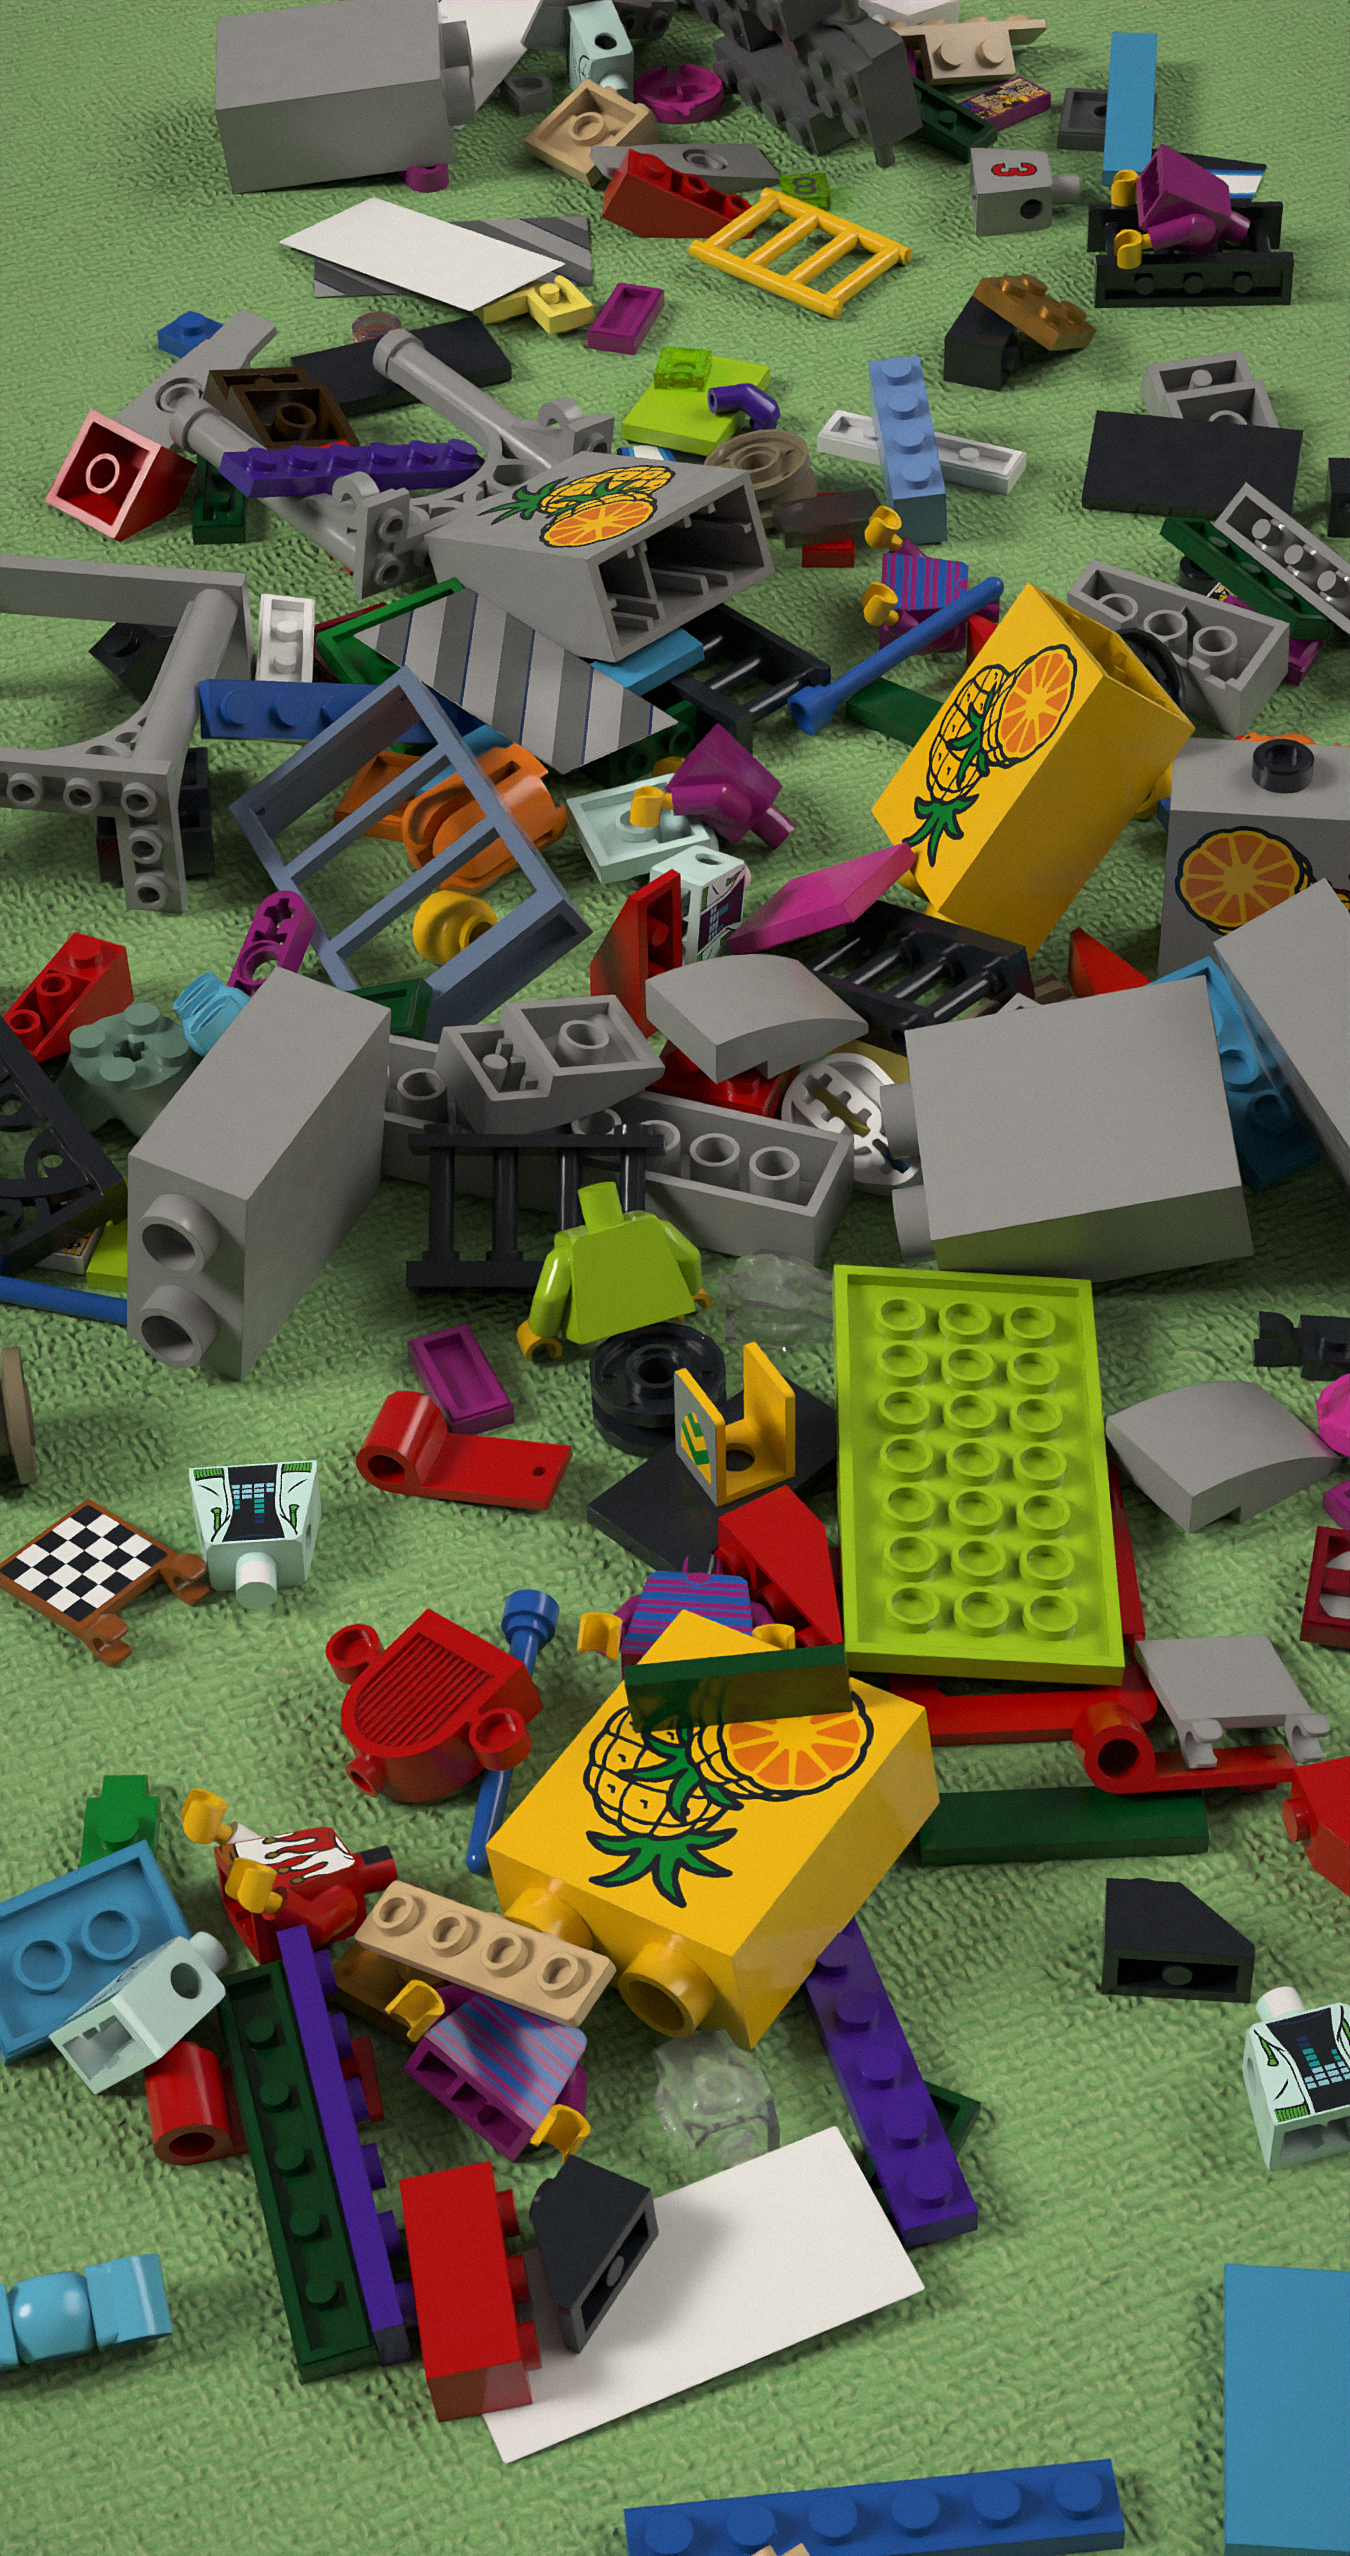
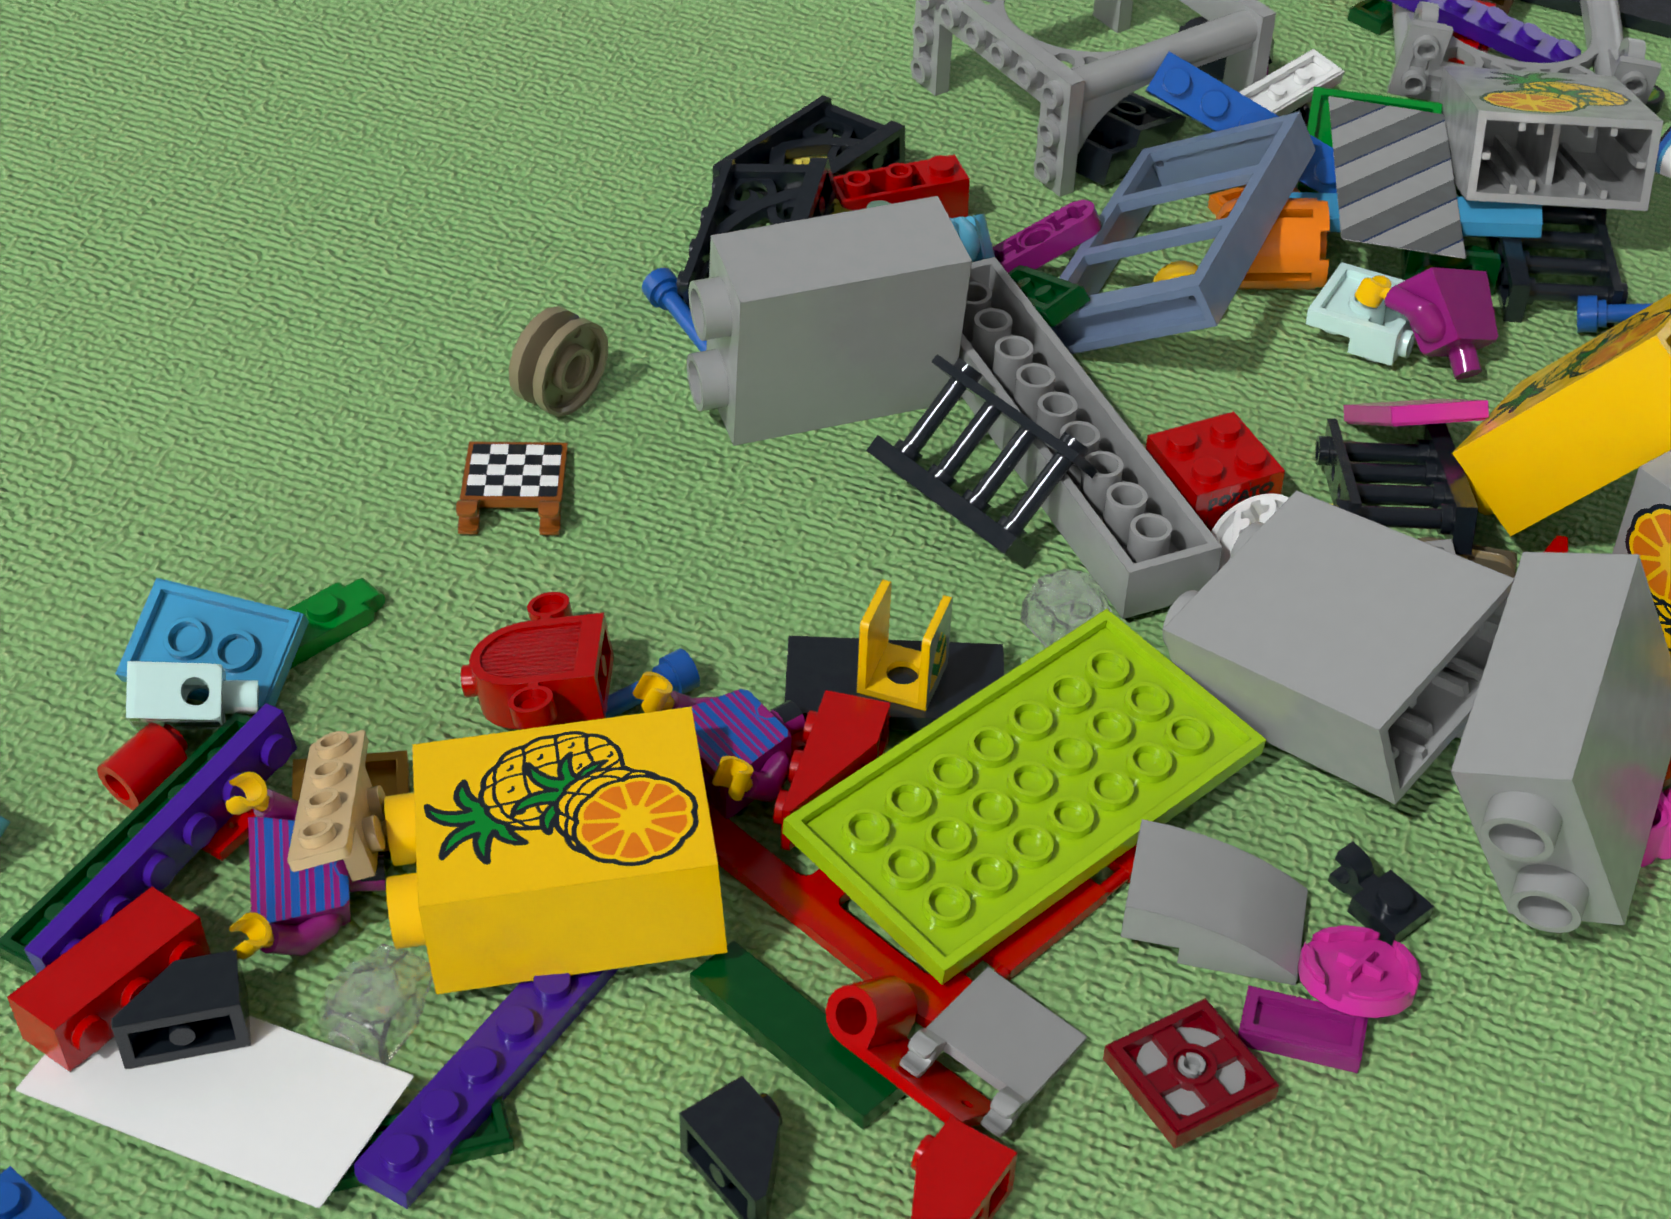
camera: 45 degrees right, 0 degrees up
torso [180,1788,398,1965] -> none
light aqua torso [189,1460,322,1610] -> none
red door [356,1391,573,1511] -> none
magenta tile [407,1323,515,1435] -> none
light grey slope [434,995,665,1134] -> none
lime torso [516,1182,712,1361] -> none
red slope [589,869,682,1039] -> none
black wheel [589,1322,727,1458] -> none
dark green tile [624,1644,853,1734] -> none
light grey slope [645,954,868,1084] -> none
light aqua torso [649,845,751,966] -> none

